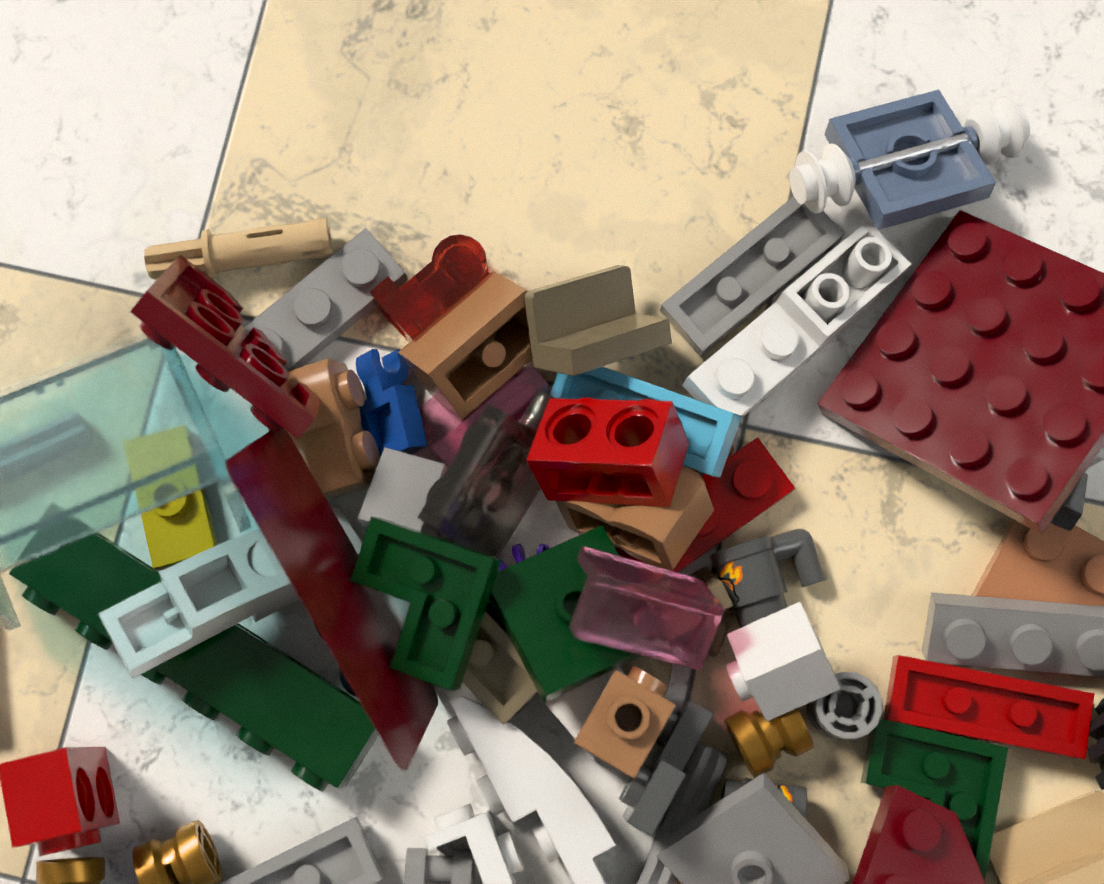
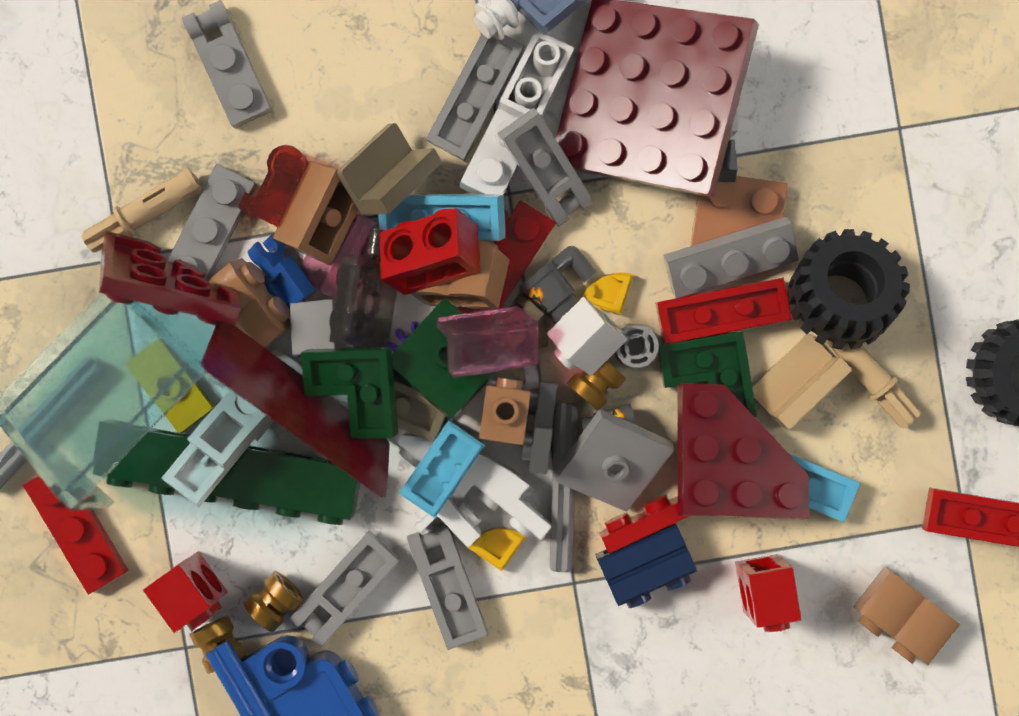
camera: 25 degrees left, 10 degrees up
none -> light grey plate [182,0,273,128]
none -> medium azure plate [399,420,486,518]
none -> light grey plate [497,108,594,227]
none -> yellow tile [581,272,634,315]

